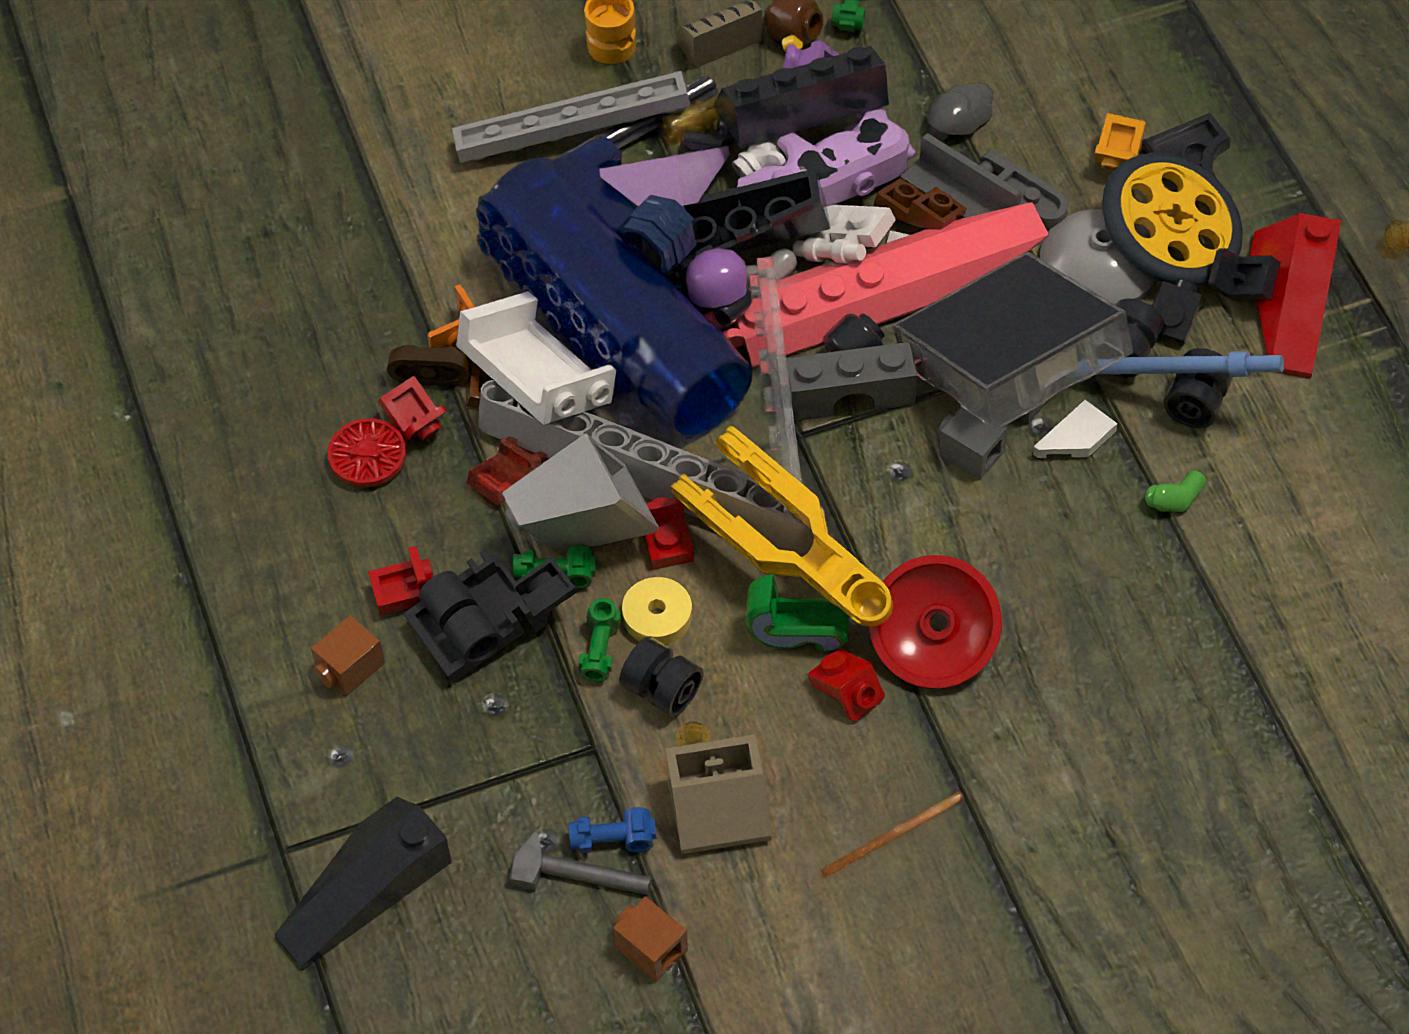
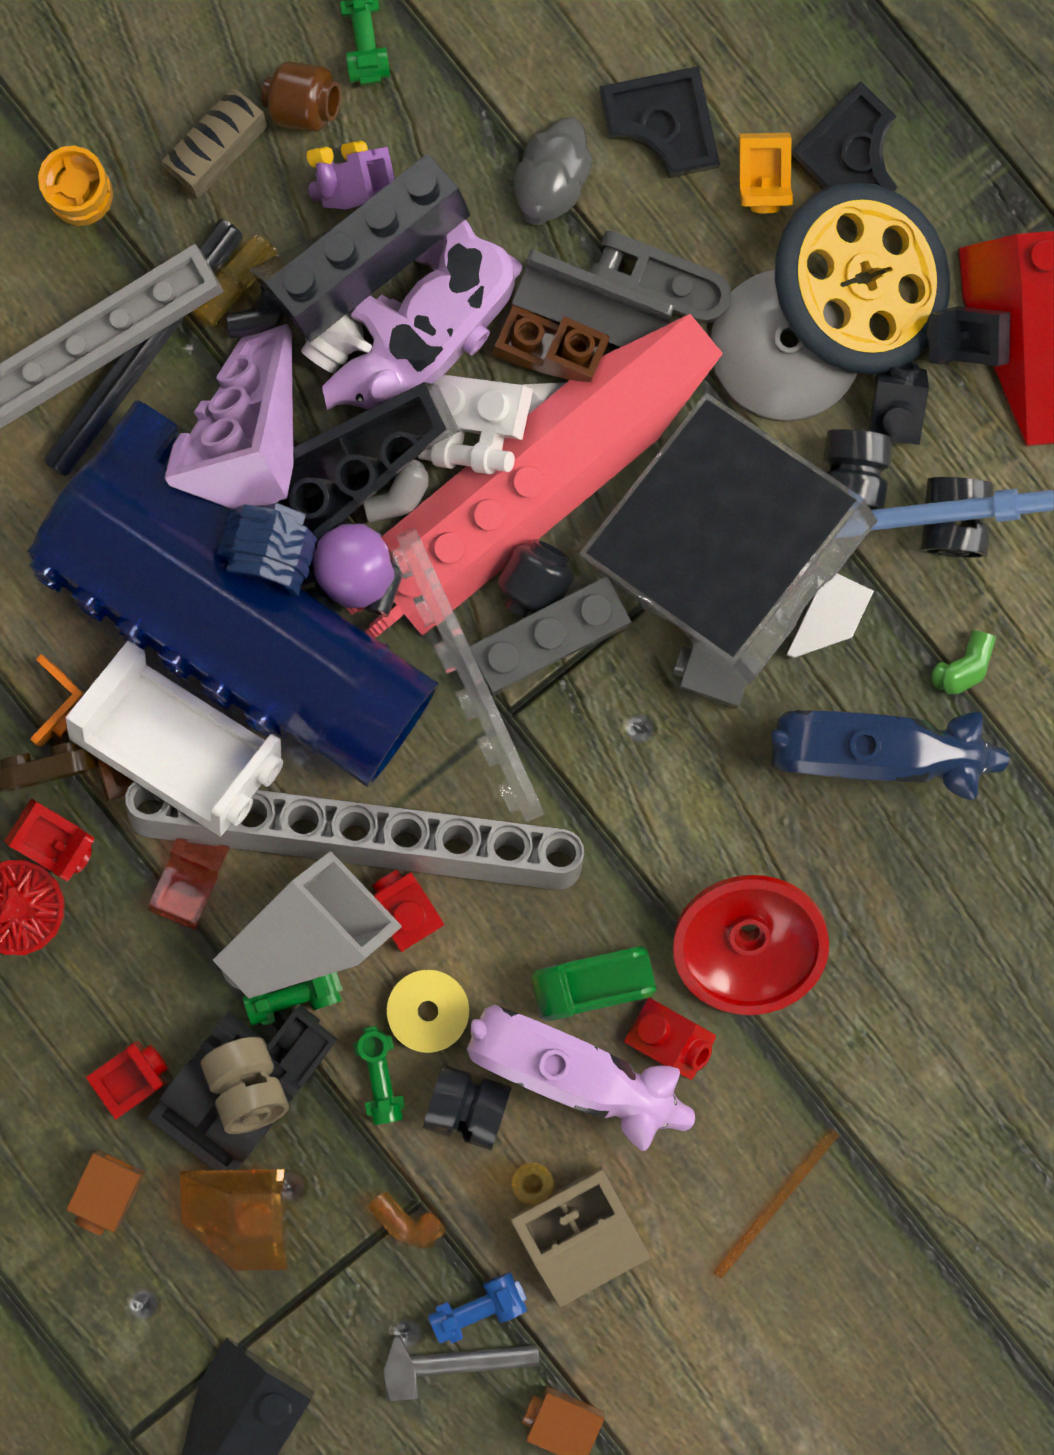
camera: 25 degrees left, 30 degrees up
yellow piece [670,426,893,627] -> none
none -> clear orange slope [180,1169,288,1271]
none -> dark tan wheel [200,1037,289,1134]
none -> clear orange arm [368,1192,445,1249]
none -> lavender animal [466,1004,695,1151]
none -> black tile [599,66,720,178]
none -> dark blue animal [771,710,1009,800]

